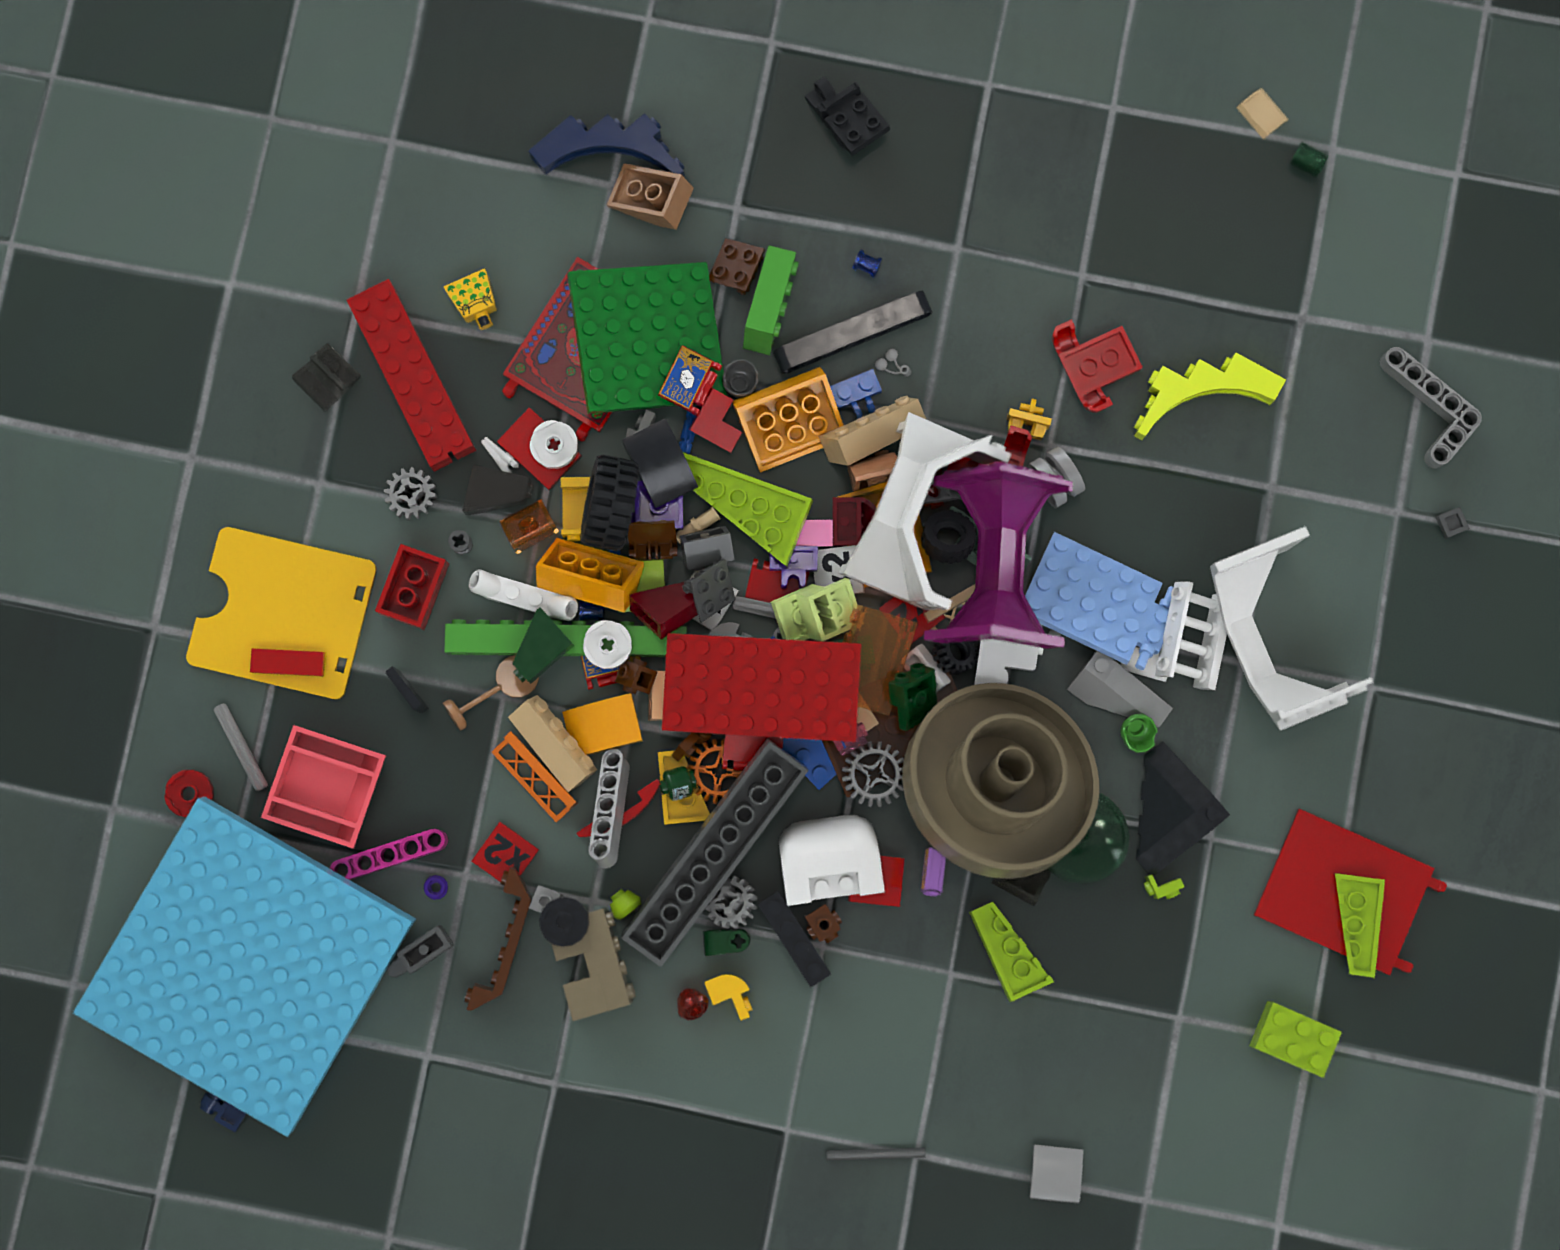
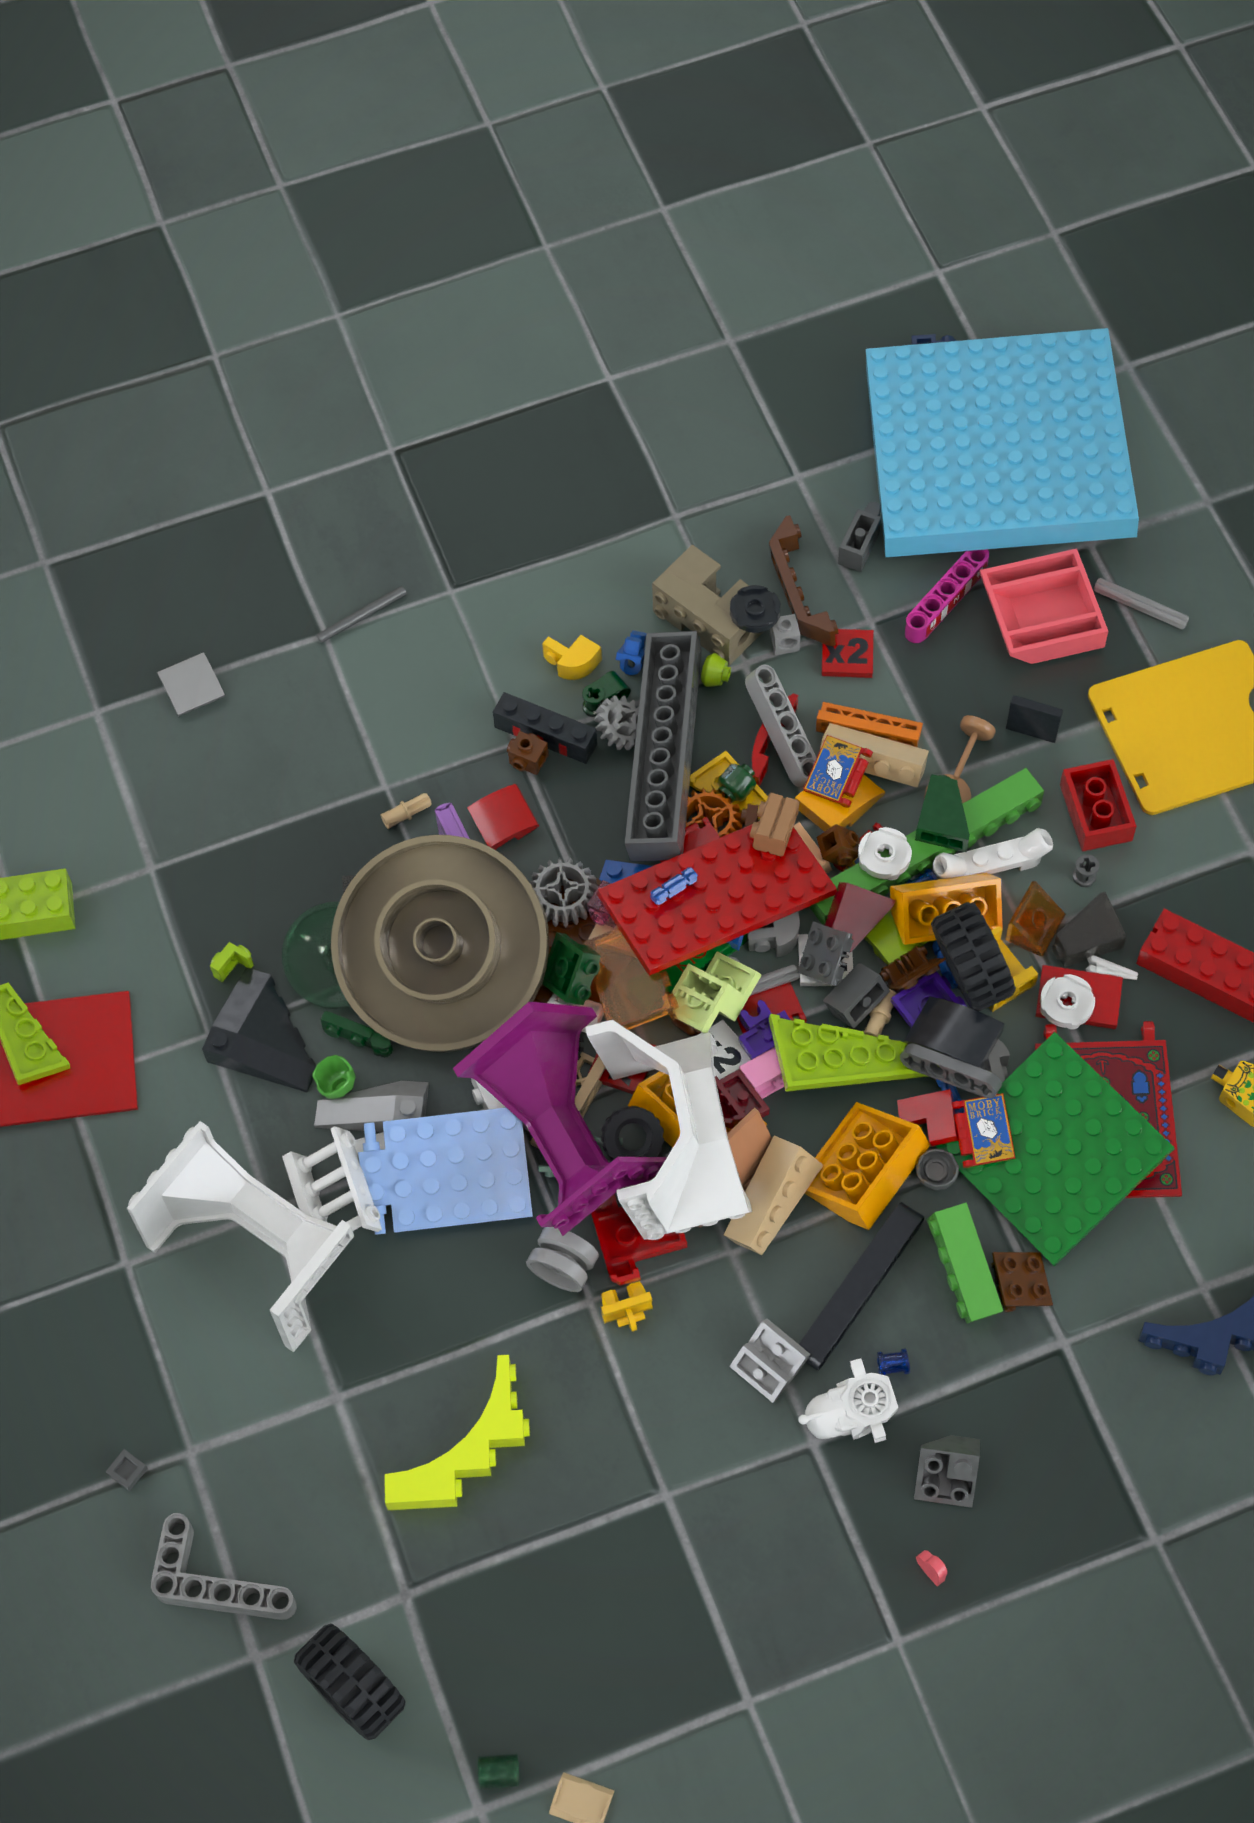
camera: 150 degrees right, 20 degrees down
red tile [164,770,214,818] -> none
red tile [250,648,325,677] -> none
light grey gear [384,467,437,520] -> none
dark purple plate [424,875,448,900] -> none
medium nougat slope [607,164,694,230] -> none
clear red cone [677,988,709,1020] -> none
white piece [779,815,885,906] -> none
black plate [805,77,890,156] -> none
hinge [830,369,882,419] -> none
light grey piece [875,349,911,377] -> none
lime wing [969,902,1054,1002] -> none
red piece [1052,319,1143,413] -> none
none -> black tyre [294,1624,406,1740]
none -> dark green hinge [320,1011,393,1058]
none -> tan axle [380,793,432,829]
none -> blue hips [616,630,647,675]
none -> axle [650,867,698,905]
none -> light grey slope [729,1318,811,1403]
none -> medium nougat brick [750,793,800,856]
none -> white helmet [798,1358,898,1443]
none -> piece [803,735,873,808]
none -> dark grey beam [900,1043,1002,1099]
none -> flat silver slope [914,1435,980,1508]
none -> coral tile [916,1550,947,1586]

